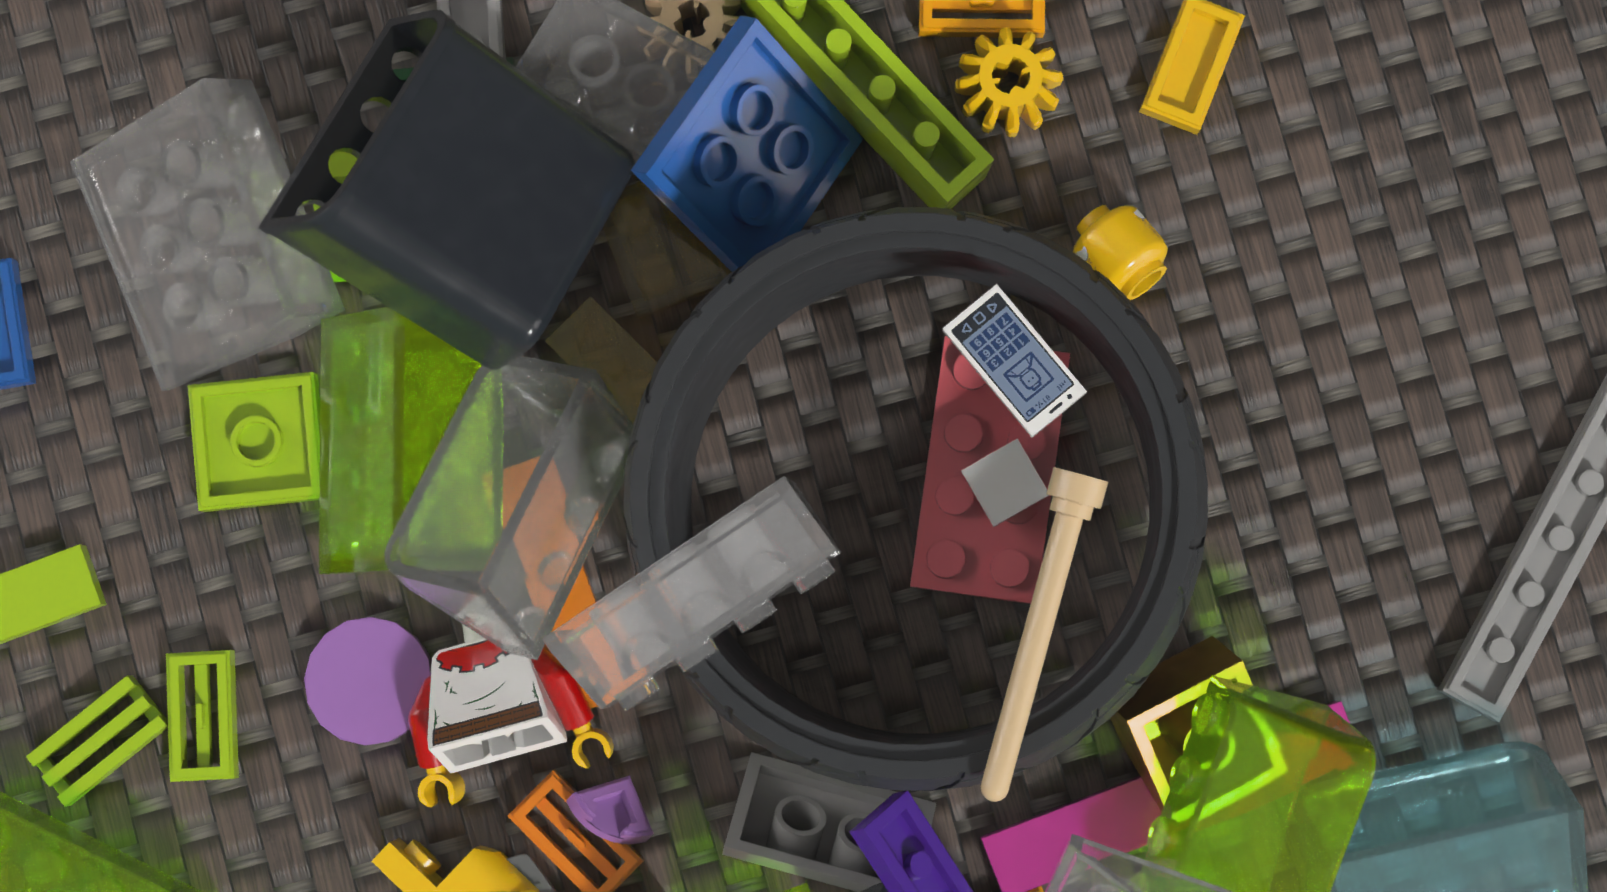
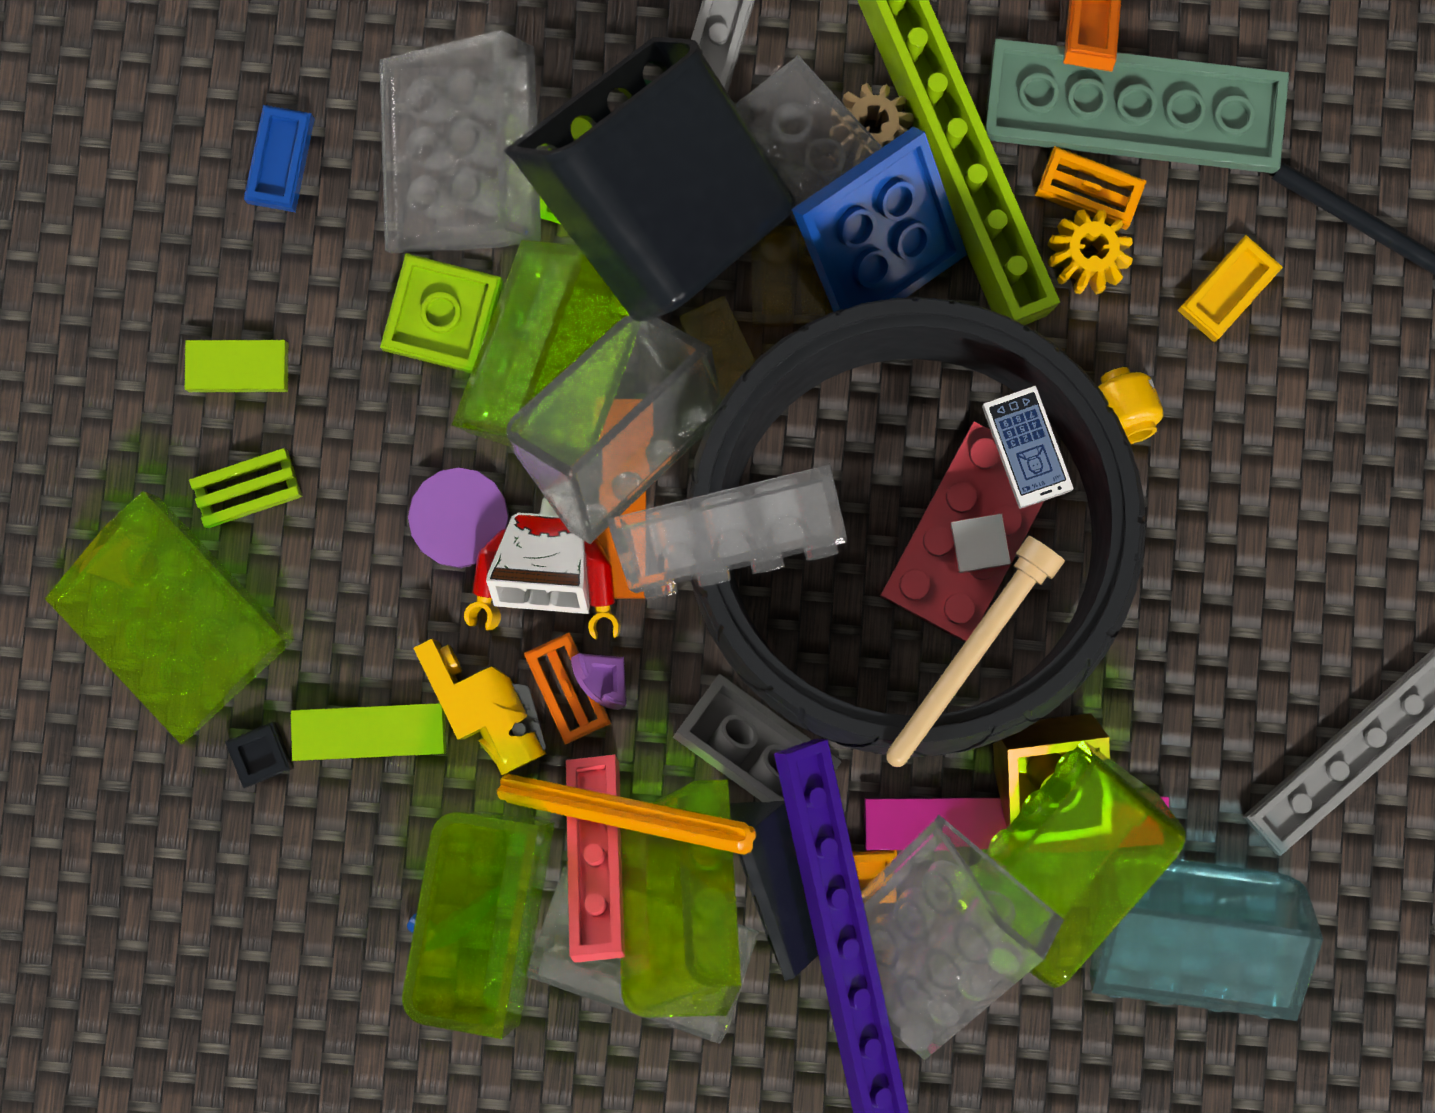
camera: 15 degrees right, 0 degrees up
lime tile [166,650,239,782] -> none

